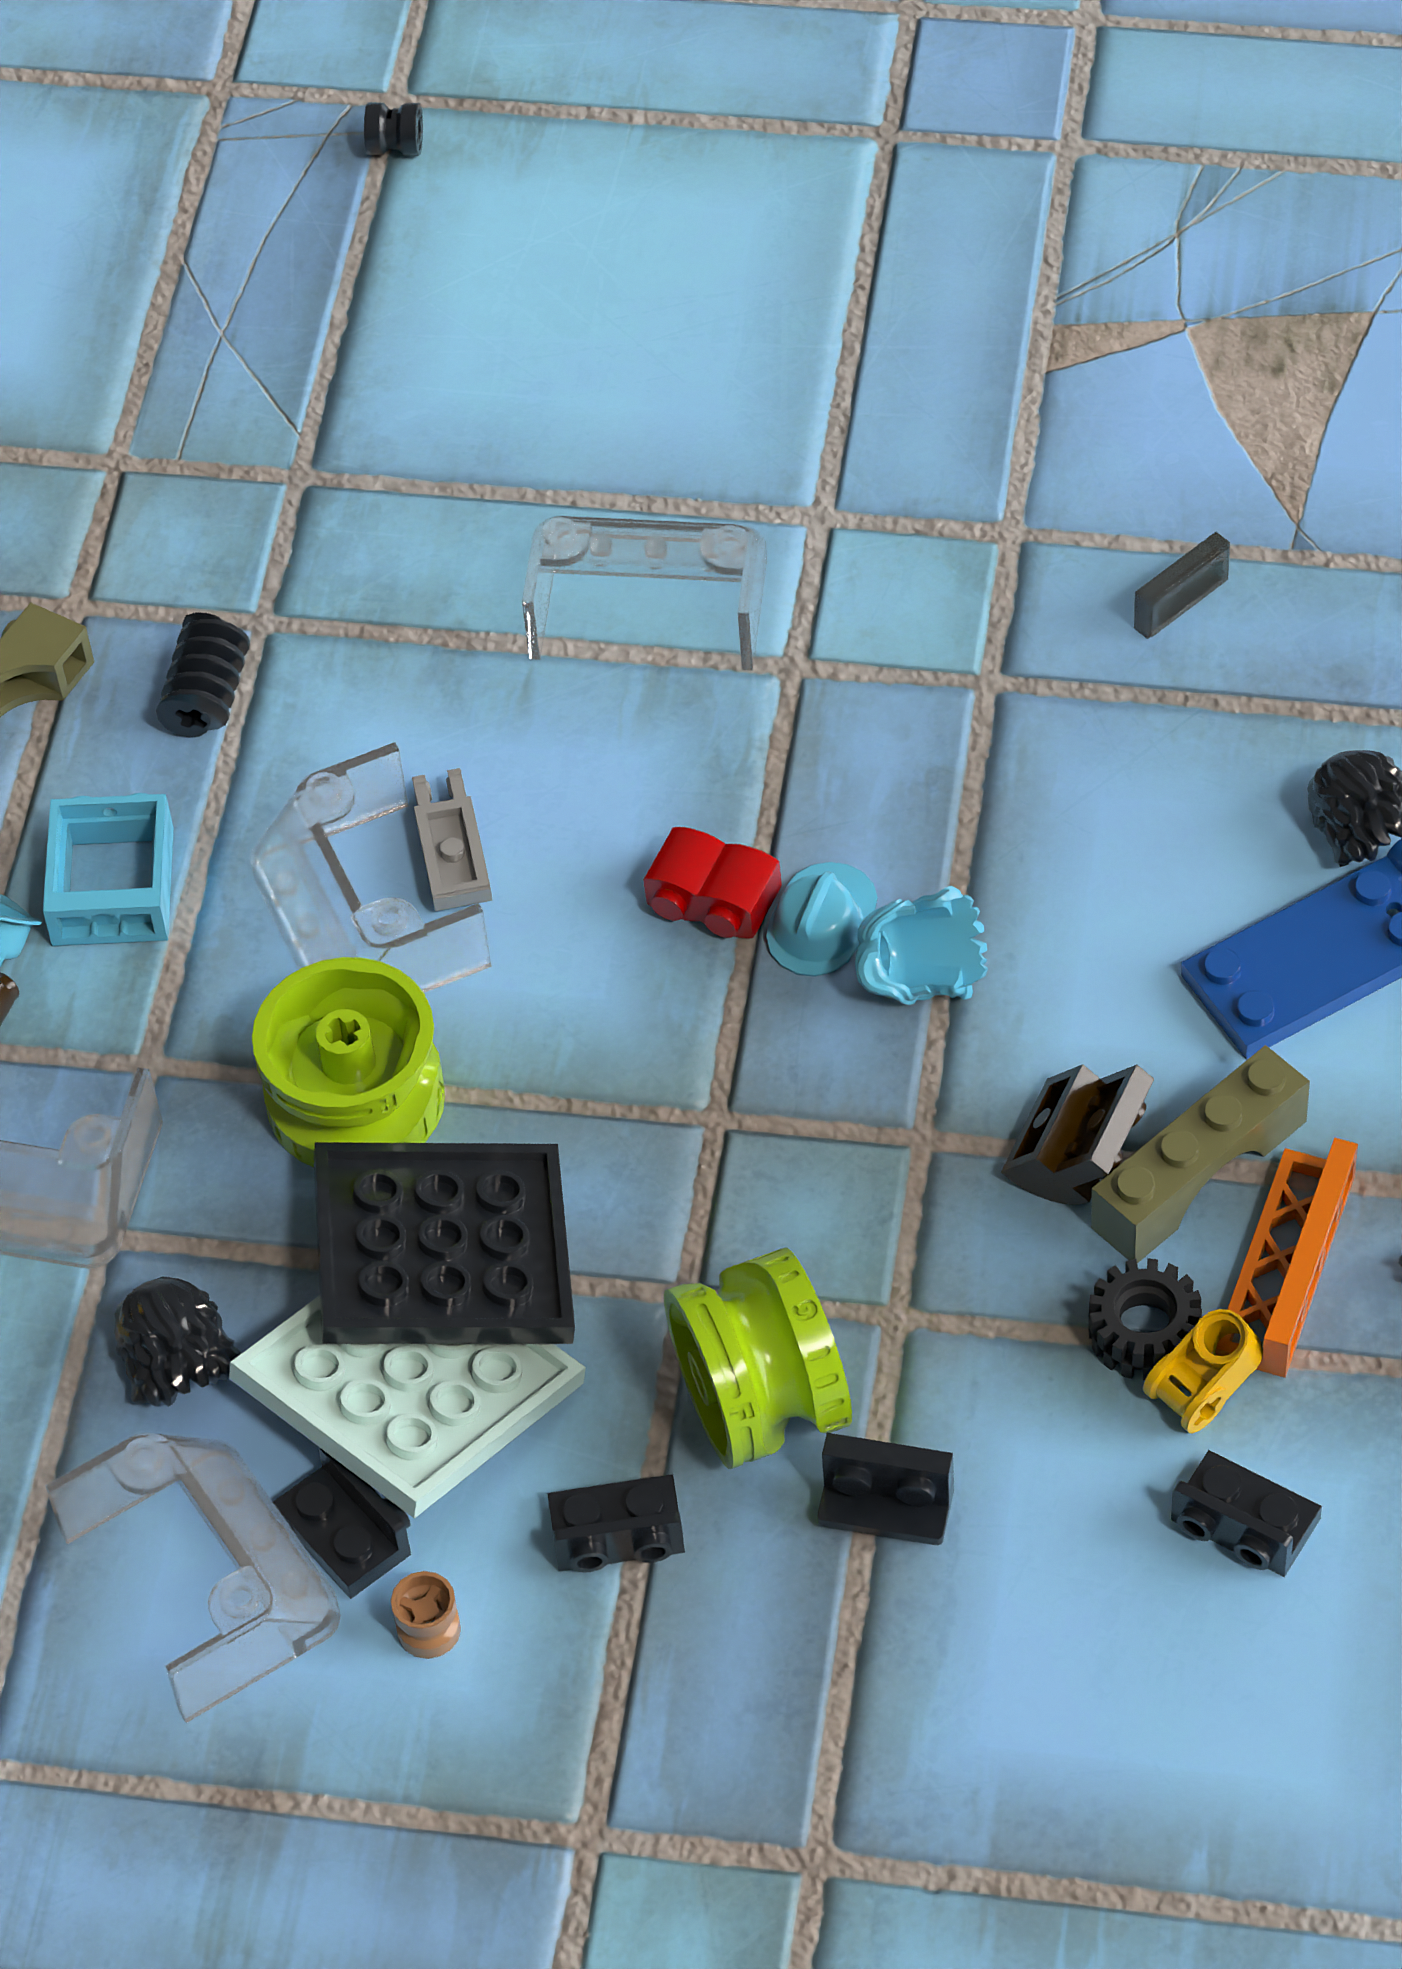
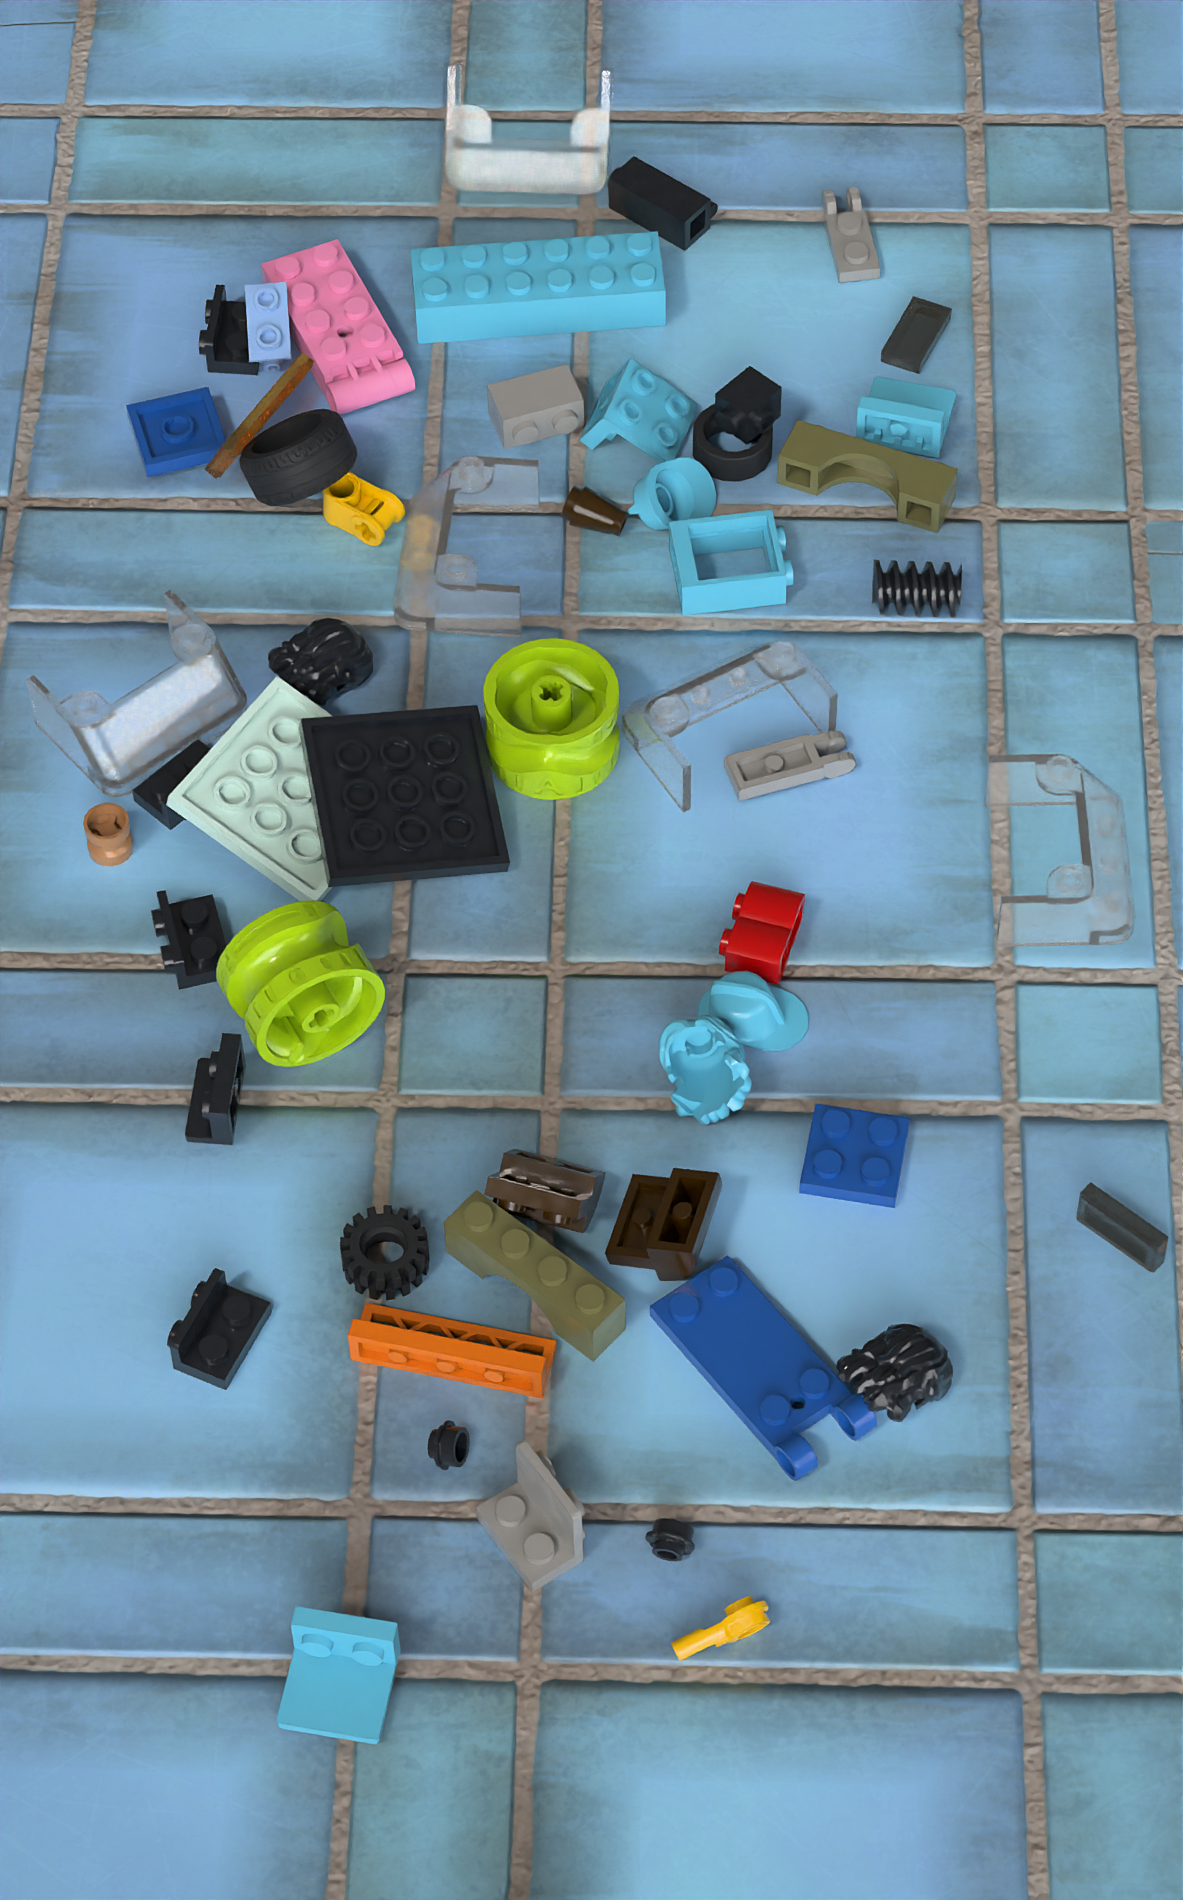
camera: 80 degrees right, 0 degrees up
yellow piece [1143,1309,1263,1433] -> none
none -> dark brown brick [605,1168,722,1281]
none -> blue plate [799,1103,910,1208]

